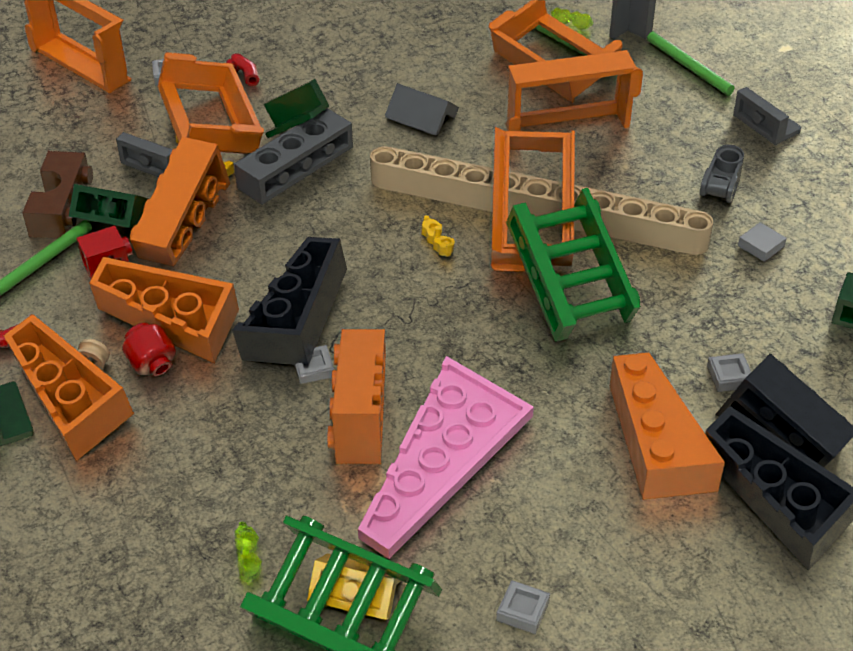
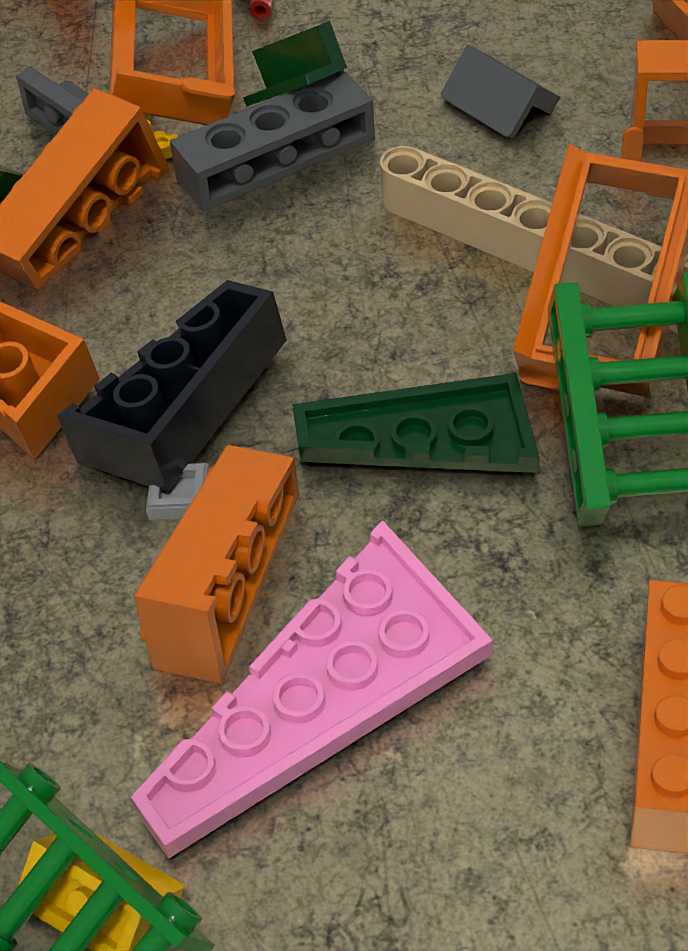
camera: 20 degrees right, 5 degrees up
yellow piece [421,216,455,257] -> none
none -> dark green wing [292,373,540,473]

